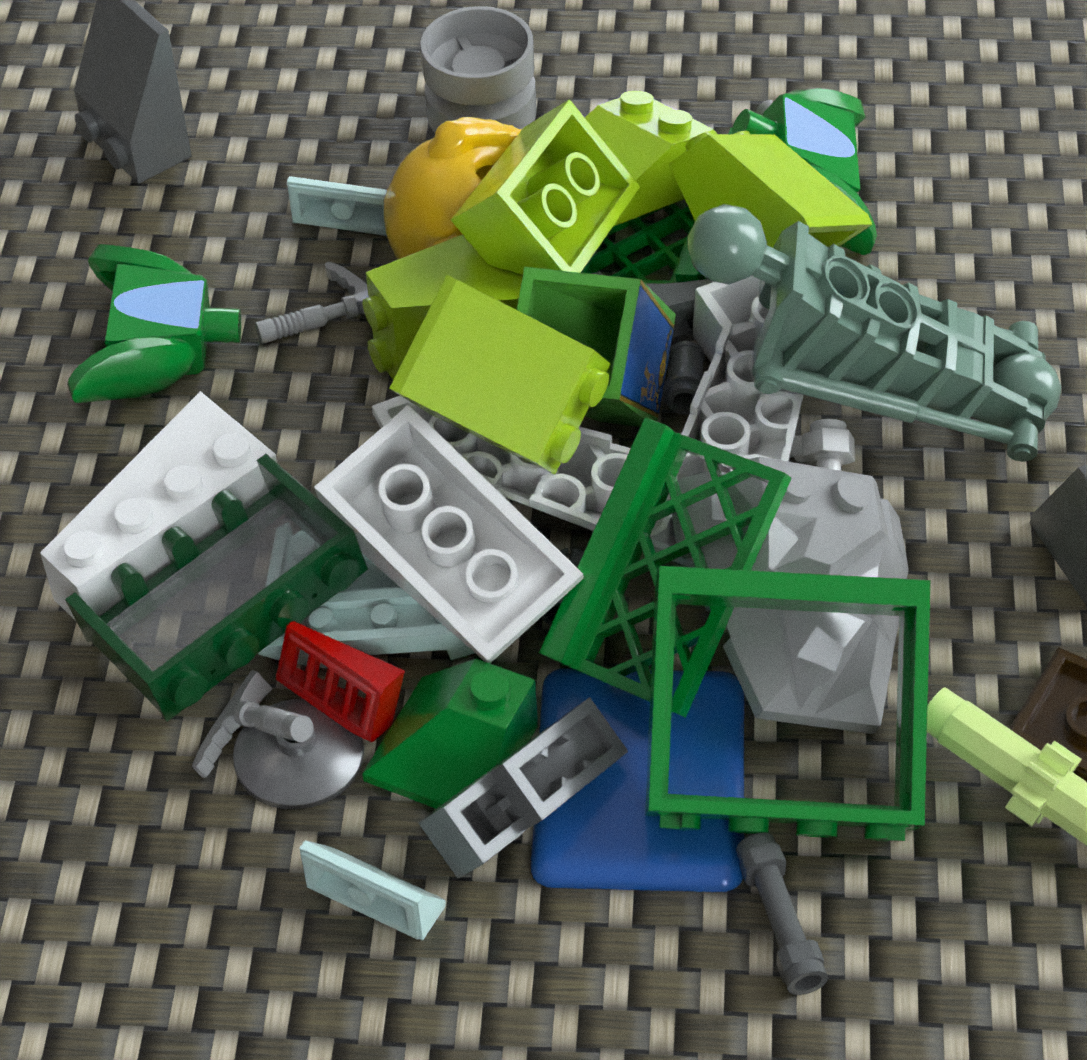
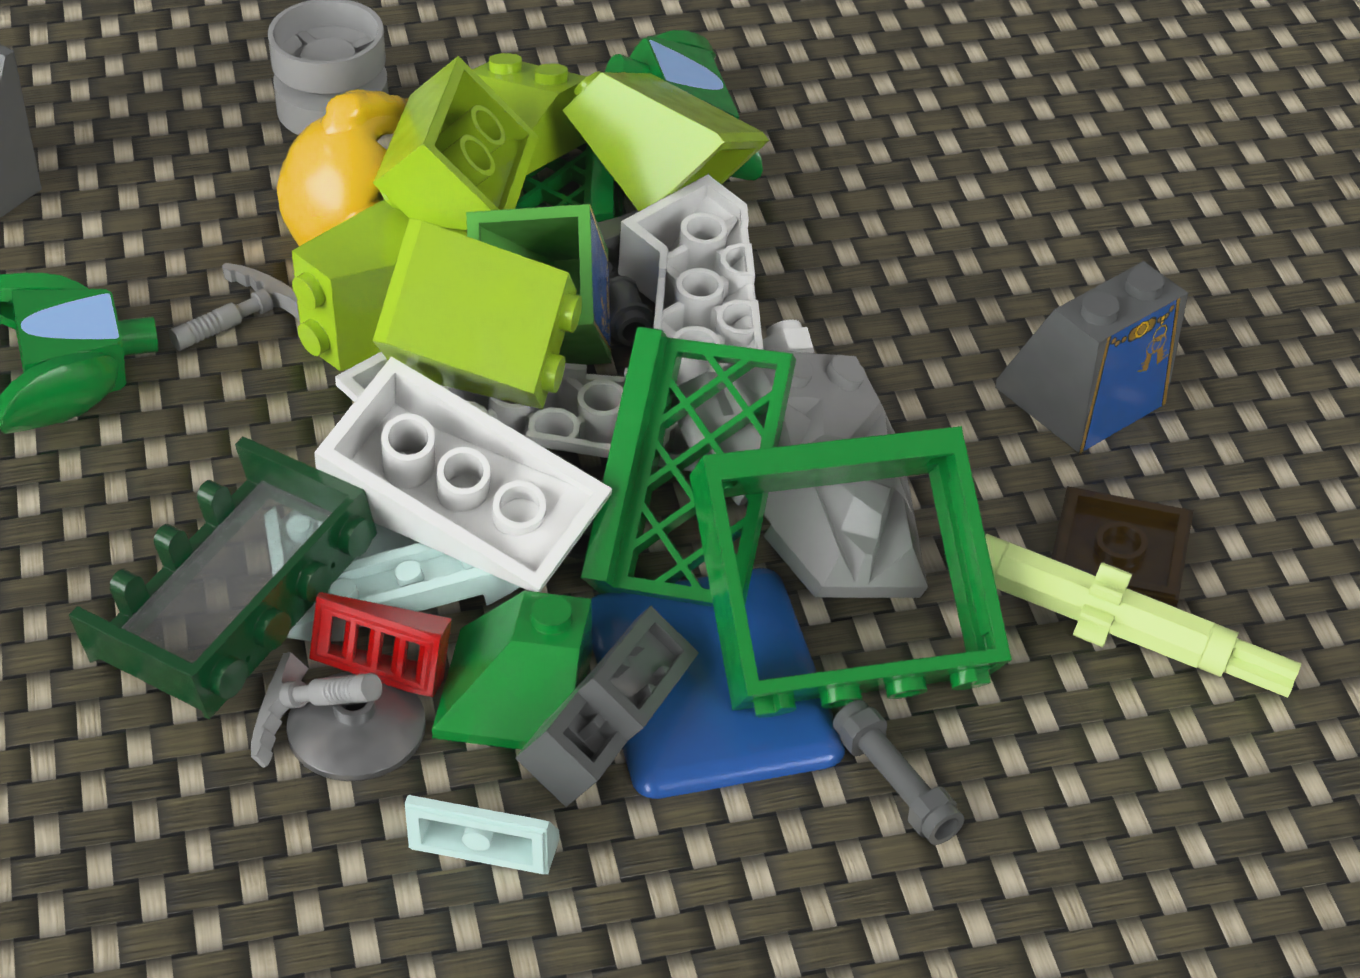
camera: 20 degrees left, 5 degrees down
white wedge [40,391,277,620] -> none
light aqua slope [287,176,387,236] -> none
sand green piece [687,204,1062,462] -> none

